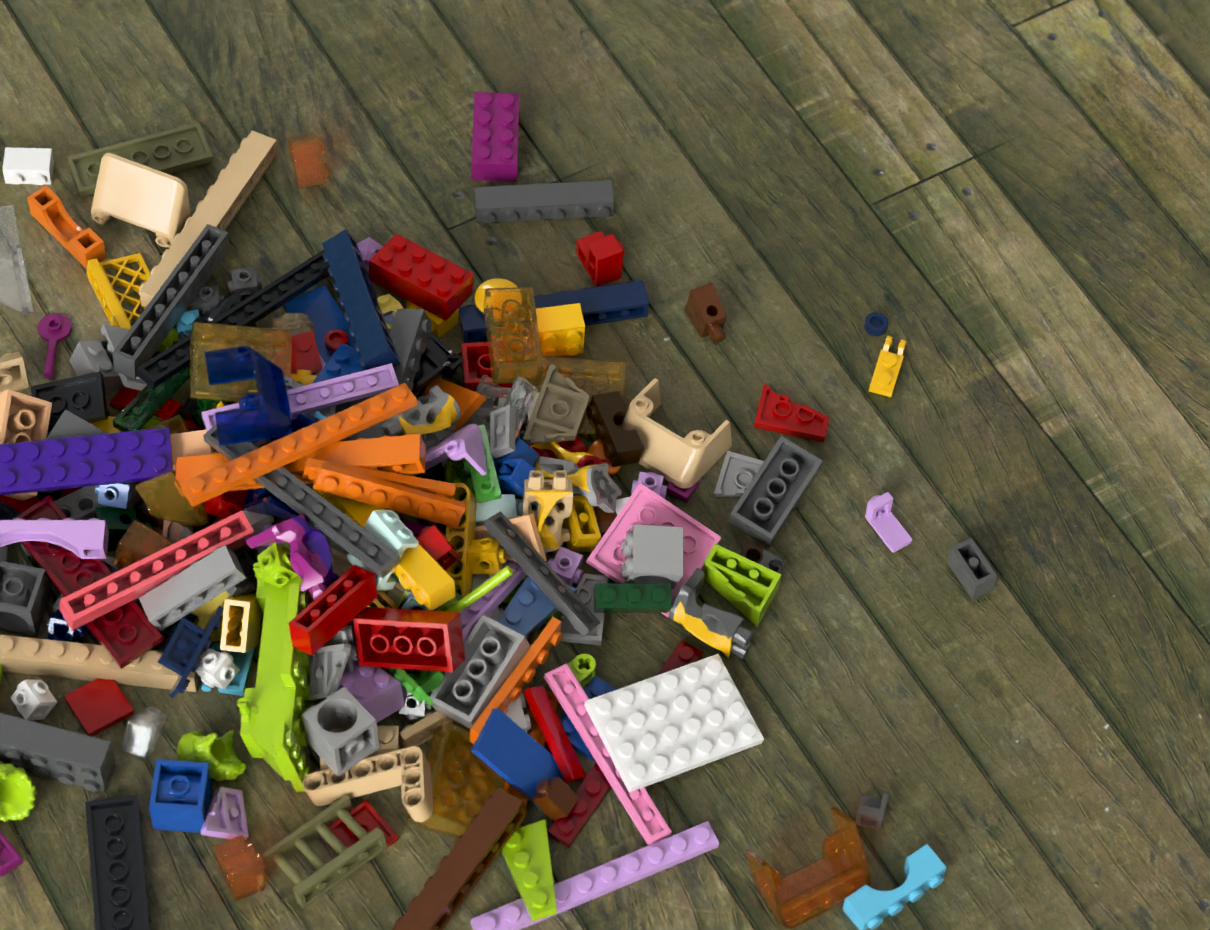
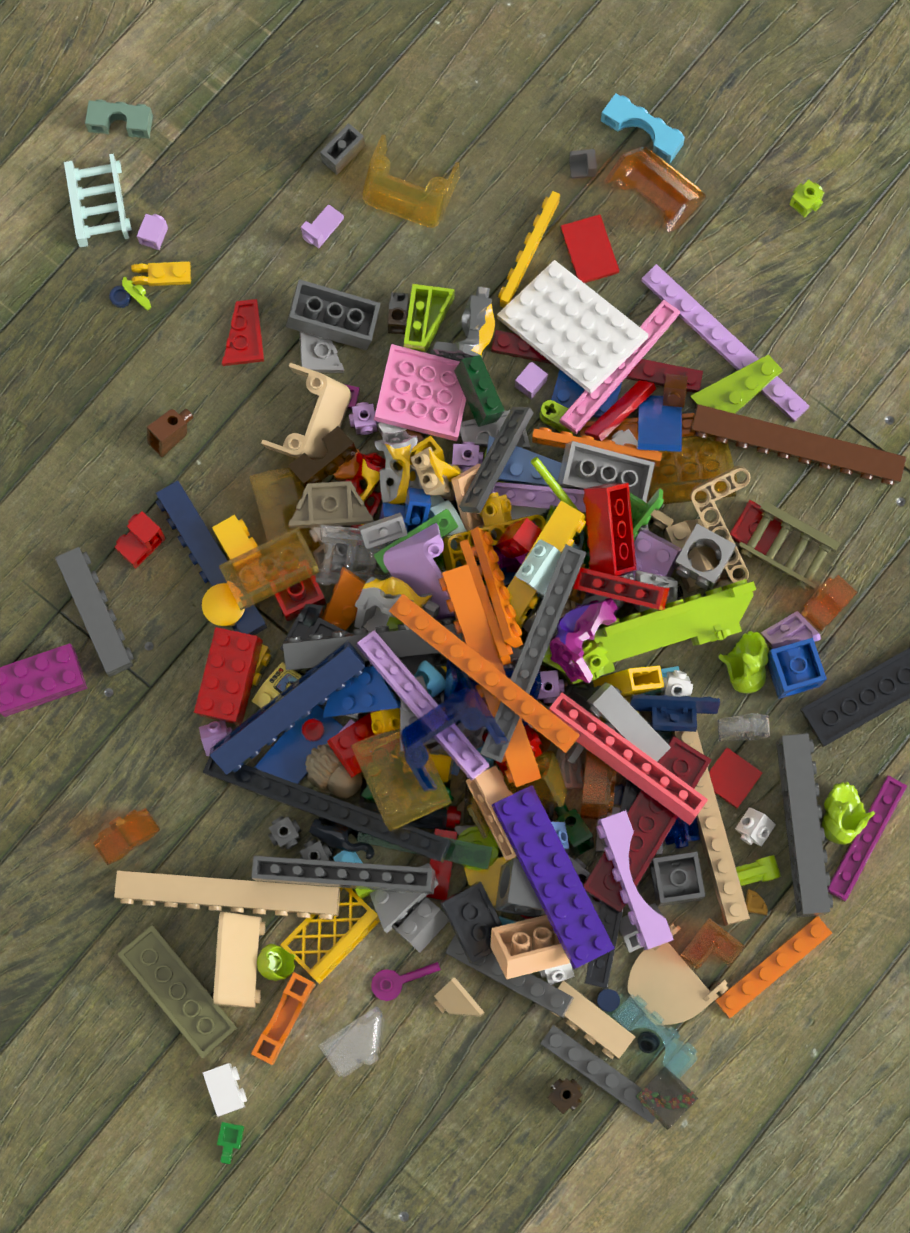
camera: 105 degrees left, 20 degrees up
light grey brick [621,524,683,589] -> none
none -> light aqua fence [64,154,132,247]
none -> sand green arch [85,99,153,139]
none -> lime piece [122,277,151,310]
none -> lavender brick [137,214,168,250]
none -> lime hair [257,944,295,981]
none -> clear yellow windscreen [363,134,460,228]
none -> yellow plate [498,191,560,308]
none -> lavender panel [515,362,548,399]
none -> red tile [560,214,619,283]

